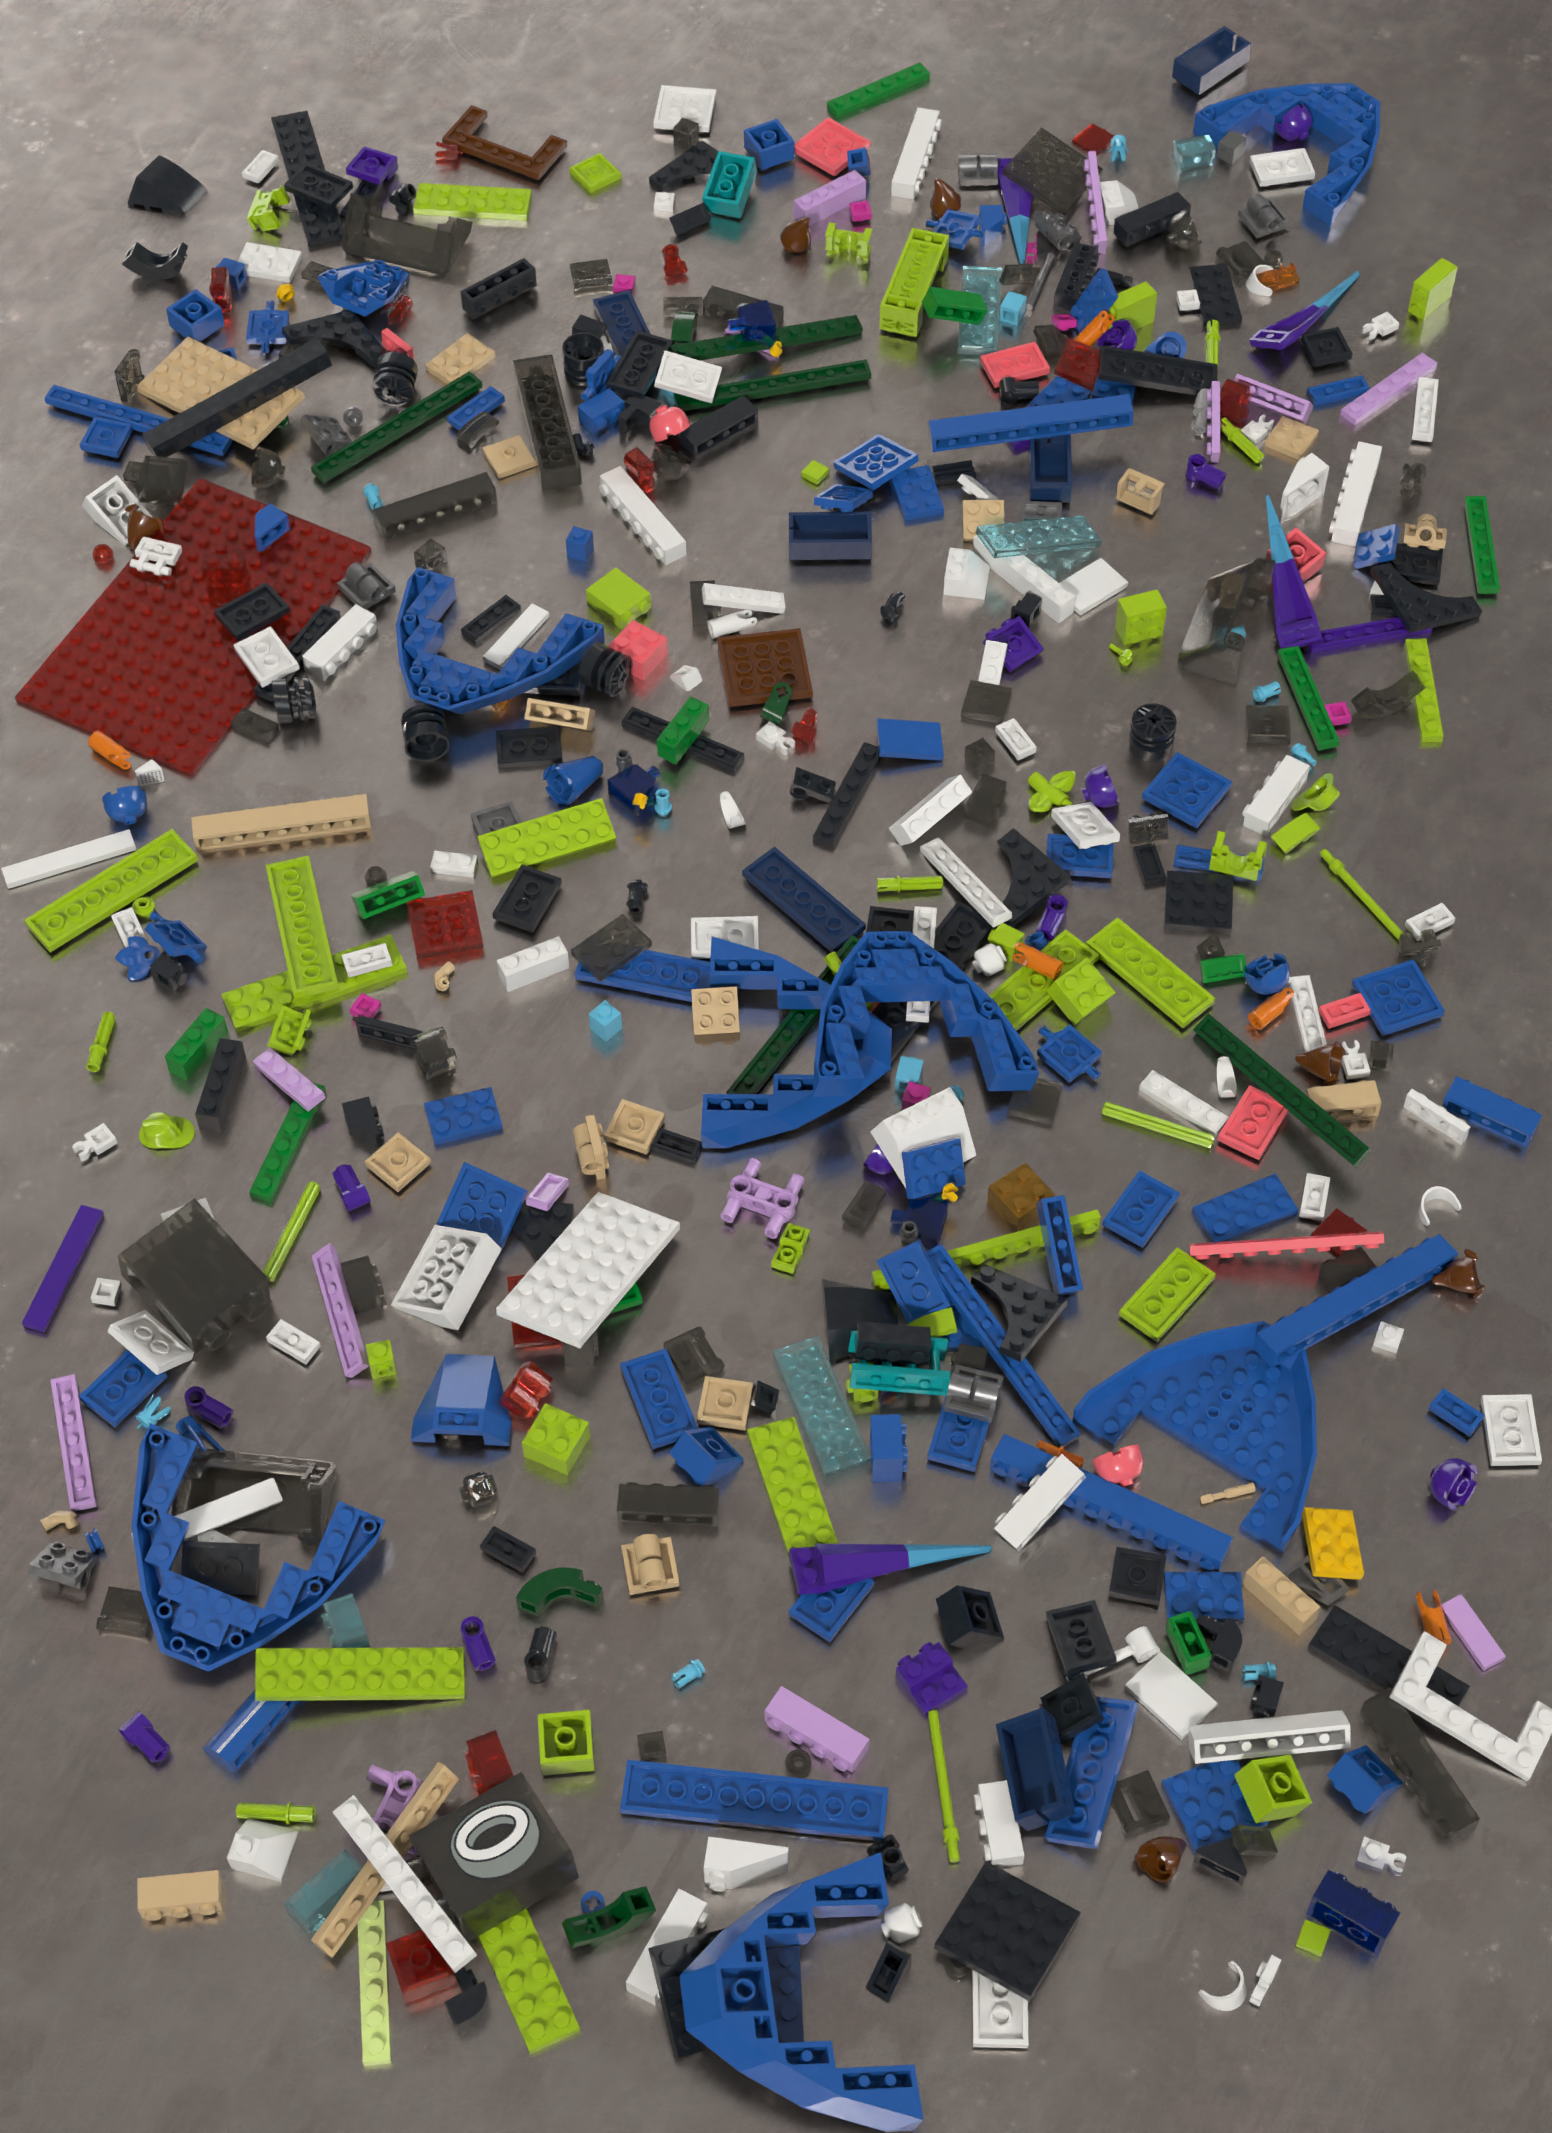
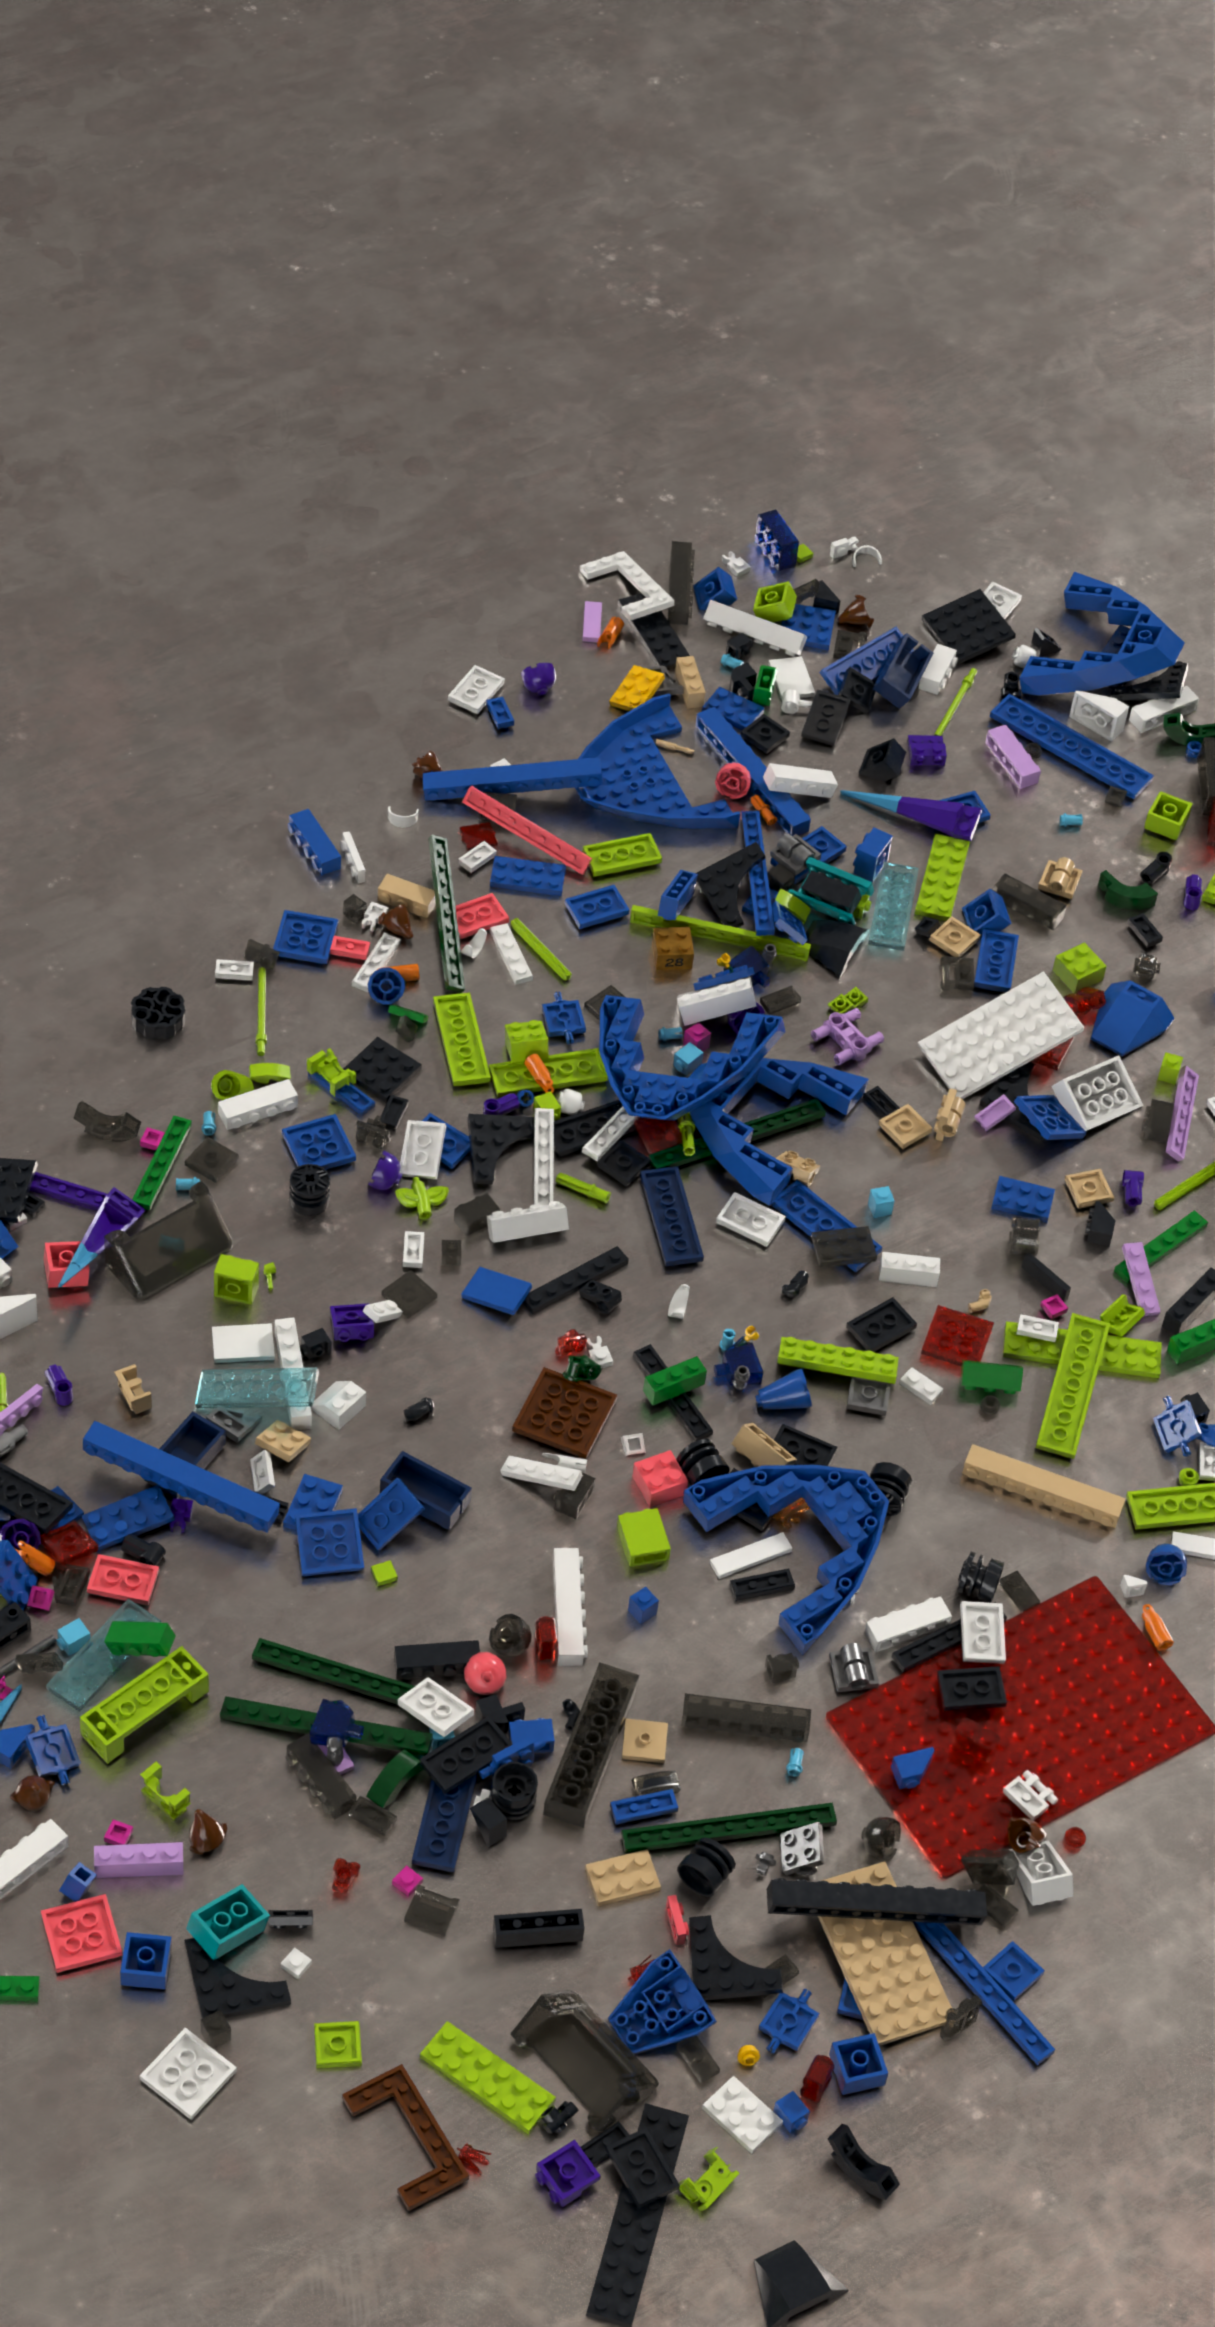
camera: 155 degrees left, 5 degrees down
white plate [242,150,279,184] -> none
lime plate [1404,639,1444,742] -> none
none -> black connector [131,986,186,1040]

